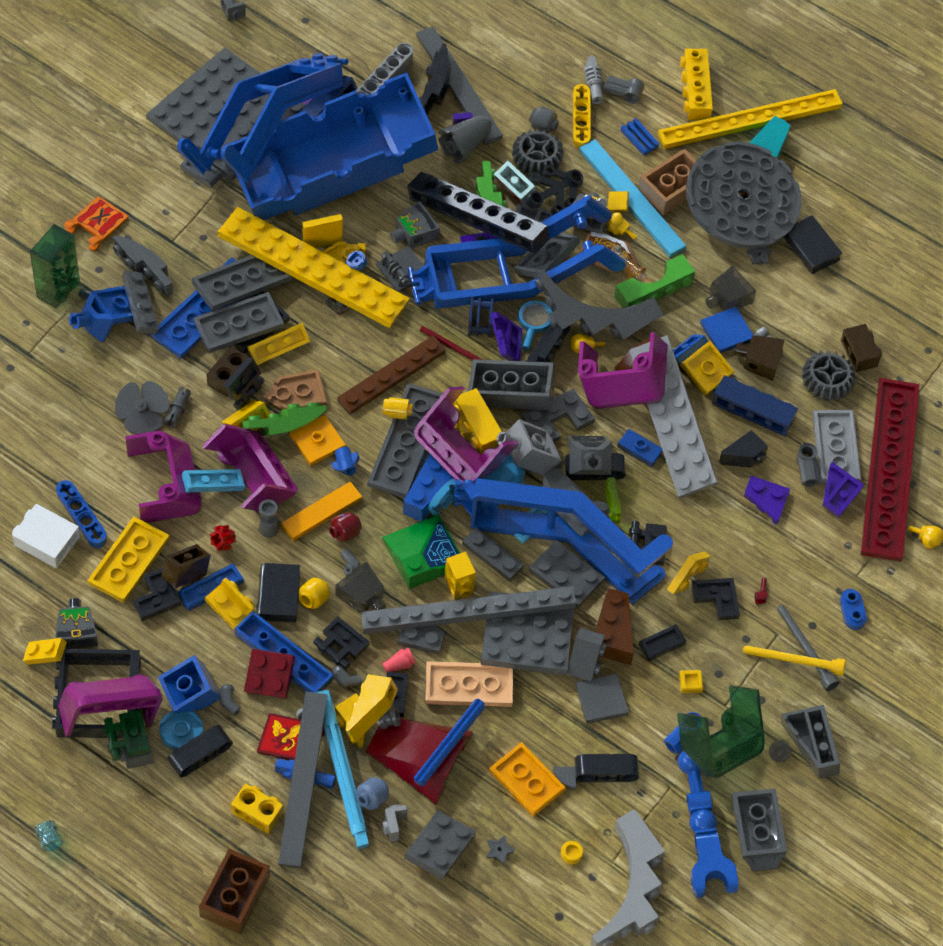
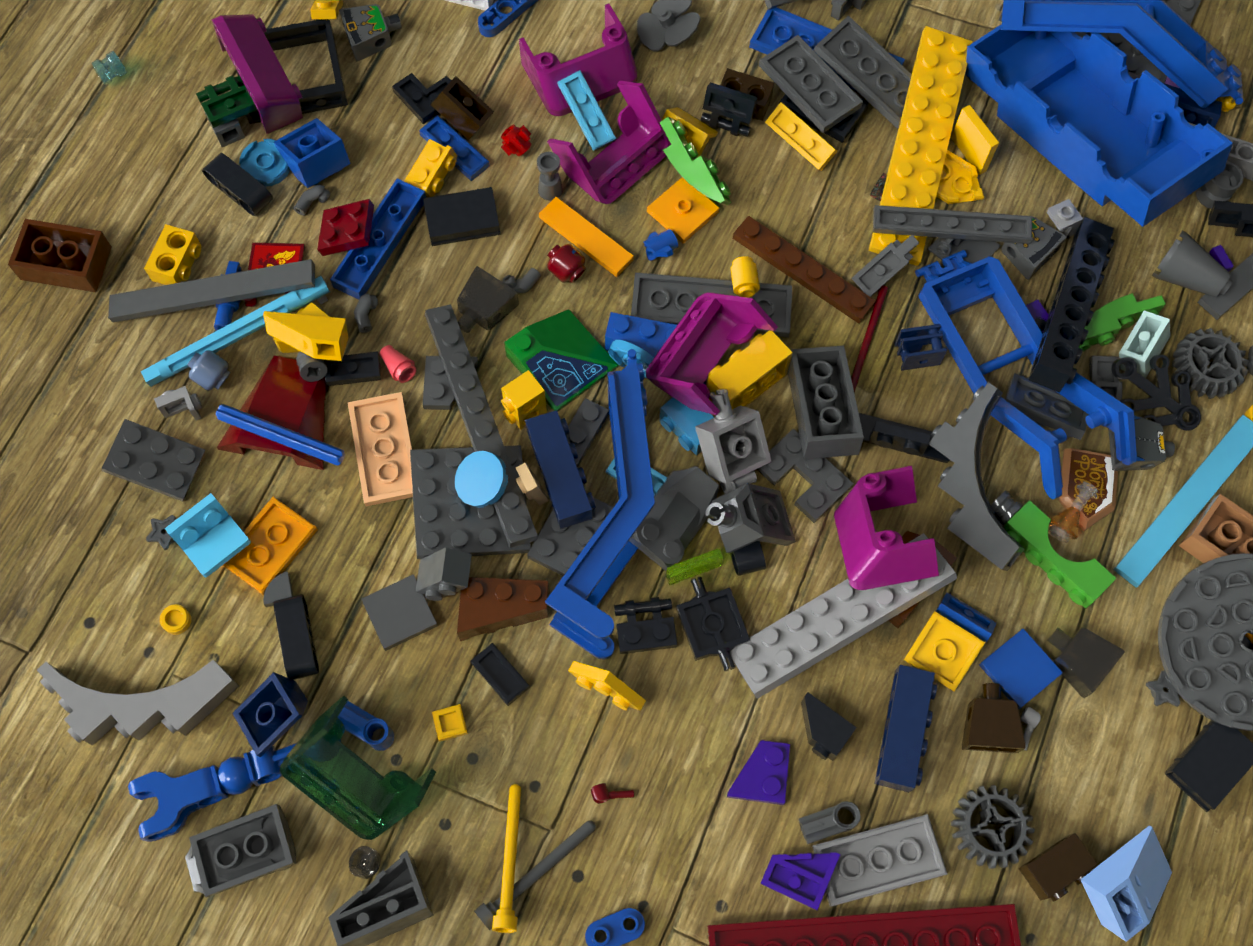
camera: 80 degrees right, 10 degrees up
yellow plate [87,516,170,603] -> none
dark grey pin [164,387,191,428] -> none
medium nougat tile [263,369,327,409] -> none
yellow head [299,577,330,609] -> none
black plate [313,616,370,669] -> none
blue tile [346,251,367,271] -> none
dark purple wing [491,311,522,361] -> none
piece [518,301,552,351] -> none
yellow piece [570,333,605,354] -> none
yellow piece [606,212,638,240] -> none
yellow tile [608,191,630,212] -> none
blue plate [617,429,663,467] -> none
black plate [691,578,740,621] -> none
none -> medium azure bracket [164,493,251,578]
none -> dark blue slope [232,672,308,757]
none -> tile [455,451,508,508]
none -> tan plate [516,463,549,506]
none -> dark blue brick [525,410,596,529]
none -> black plate [676,577,750,672]
none -> dark grey hinge [851,235,919,297]
none -> dark grey tile [873,205,1032,244]
none -> dark grey wheel [991,490,1023,525]
none -> light grey bracket [1047,199,1083,238]
none -> light blue slope [1081,825,1172,942]

